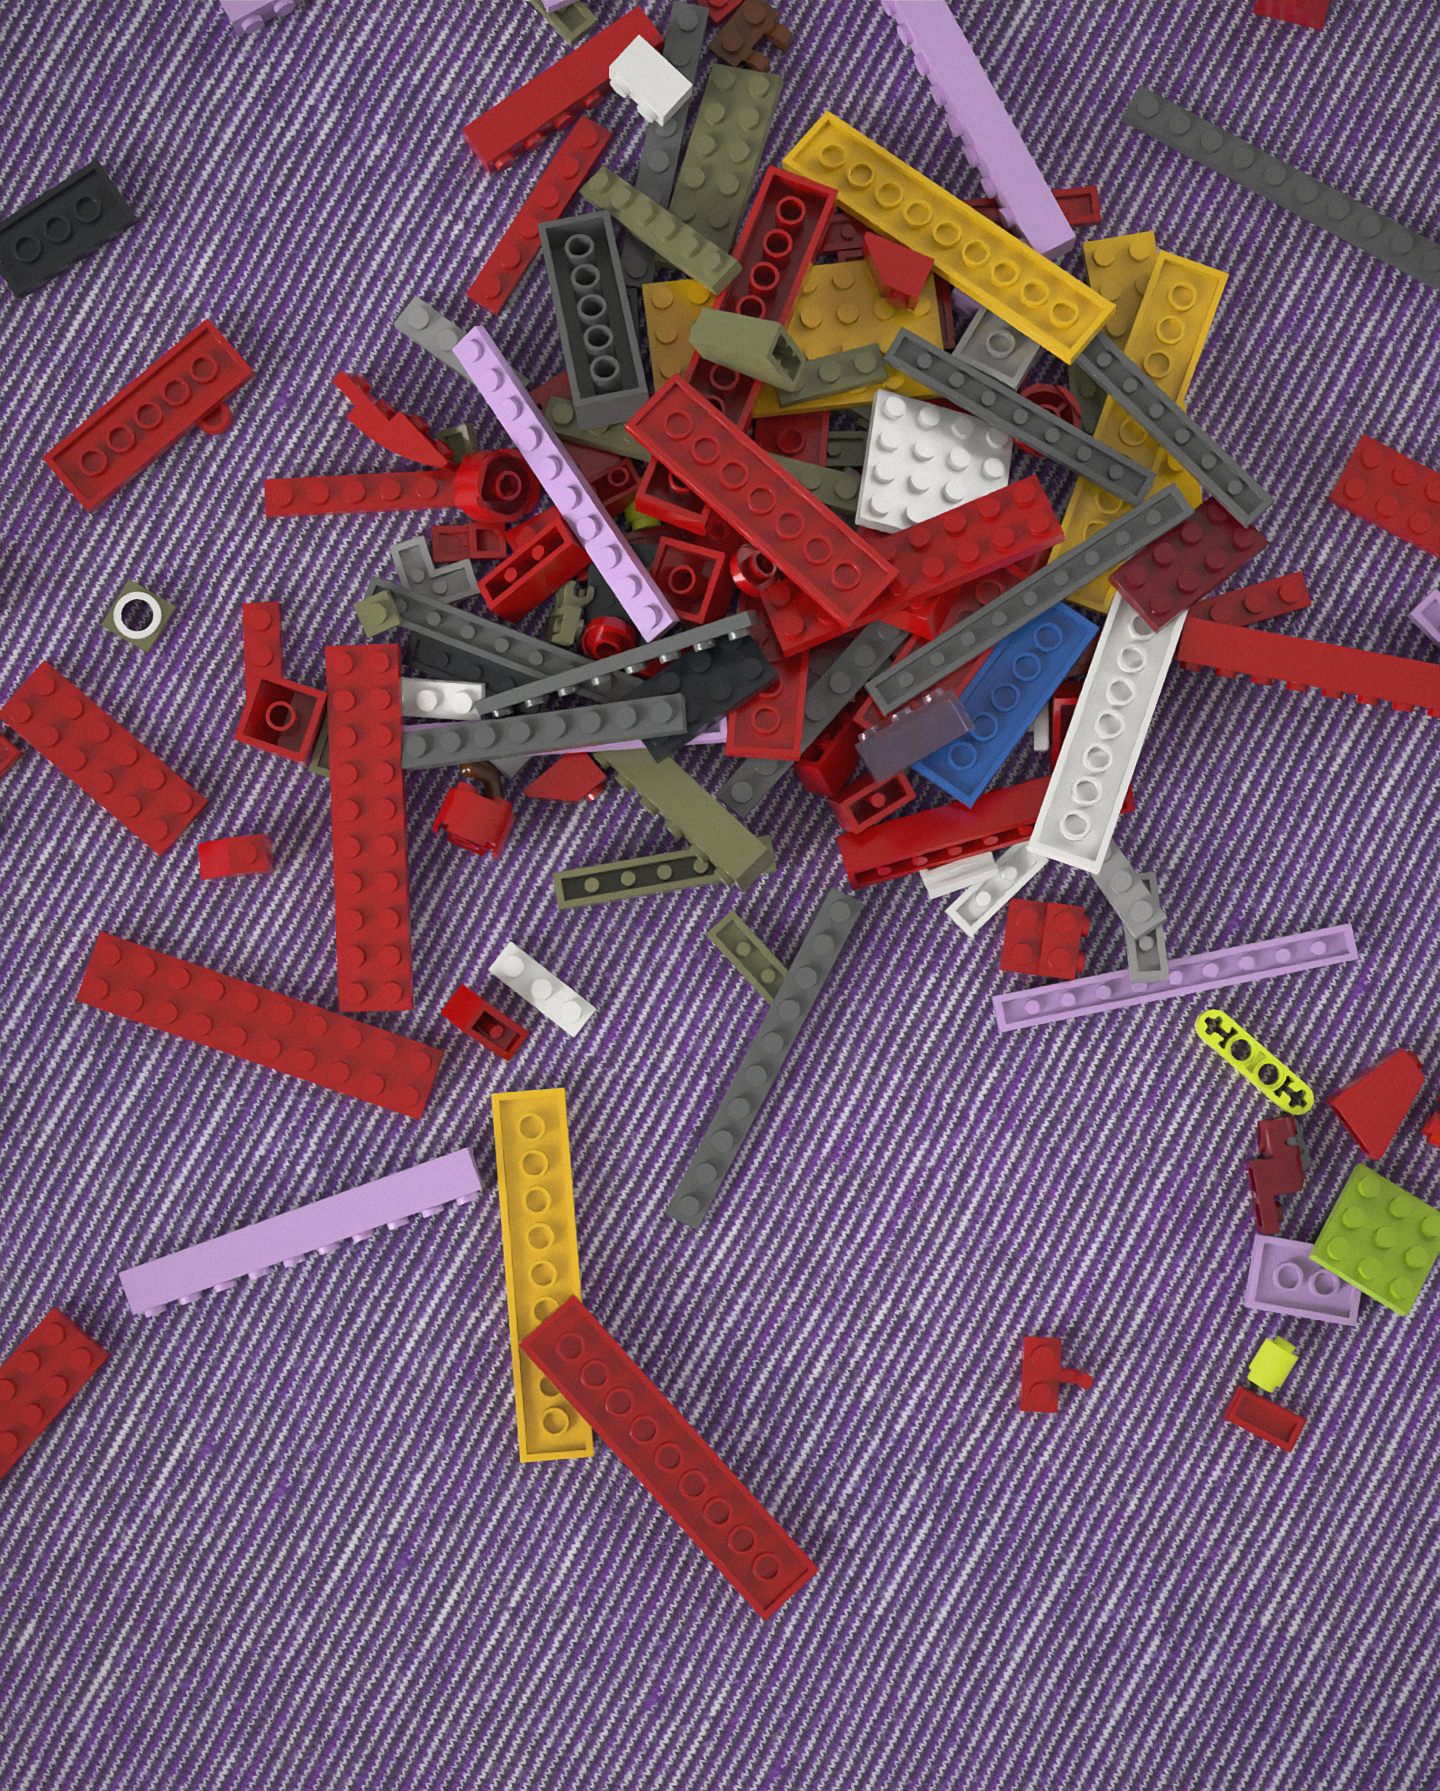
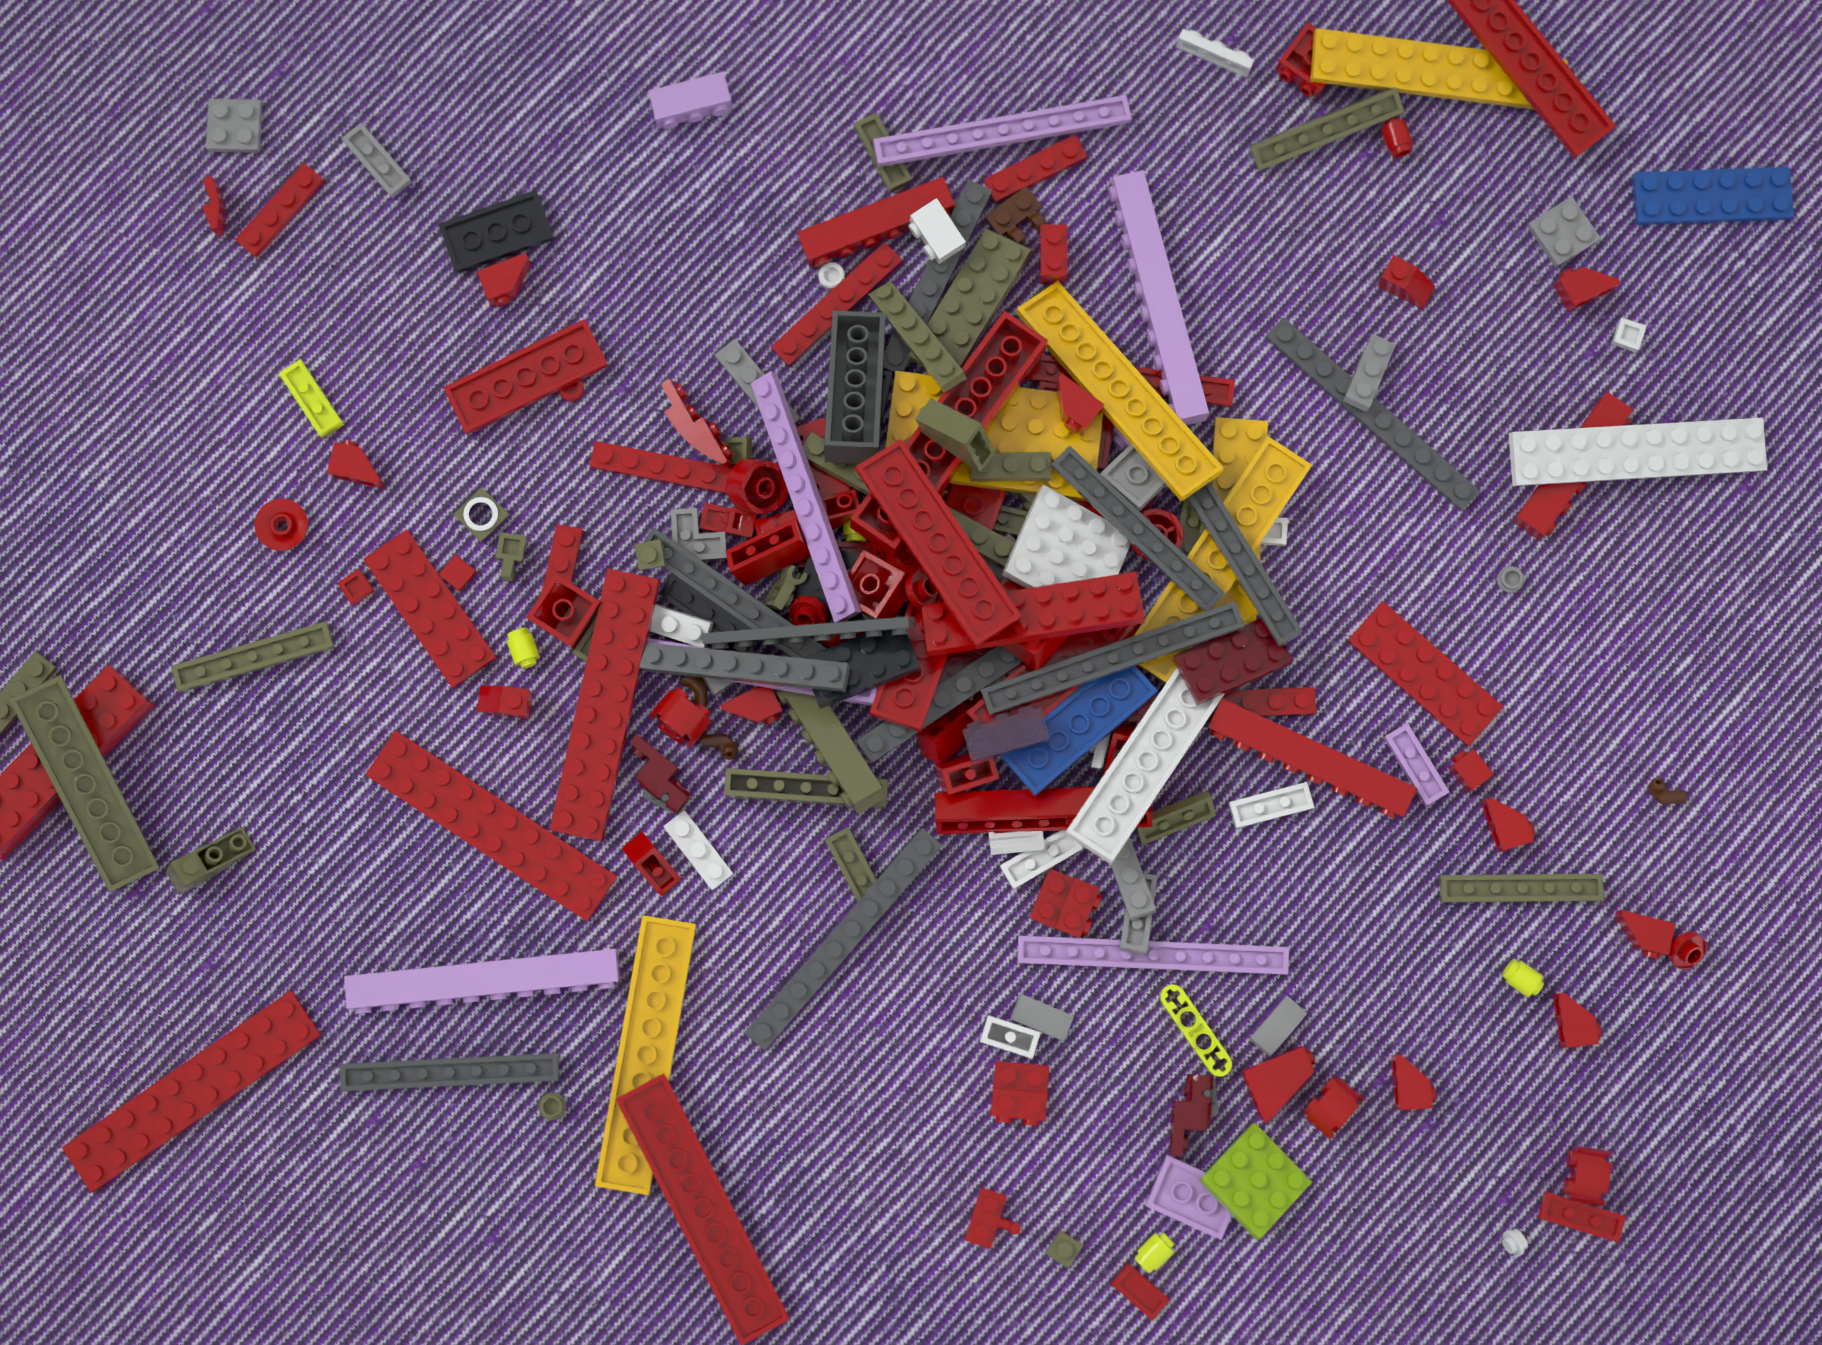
camera: 10 degrees right, 5 degrees down
none -> dark grey plate [340,1053,560,1091]
none -> red tile [439,554,477,592]
none -> red slope [477,253,531,307]
none -> olive plate [496,532,527,582]
none -> neon yellow brick [507,628,540,669]
none -> olive plate [539,1093,566,1120]
none -> dark red plate [630,734,692,815]
none -> reddish brown arm [702,734,738,760]
none -> white tile [819,262,845,290]
none -> white brick [979,1015,1041,1059]
none -> red plate [990,1061,1050,1126]
none -> light grey slope [1010,994,1074,1041]
none -> red brick [1039,224,1067,284]
none -> olive plate [1045,1230,1083,1269]
none -> olive plate [1136,790,1216,845]
none -> white plate [1228,782,1314,829]
none -> light grey slope [1249,995,1307,1057]
none -> white plate [1261,517,1288,546]
none -> light grey plate [1343,333,1396,412]

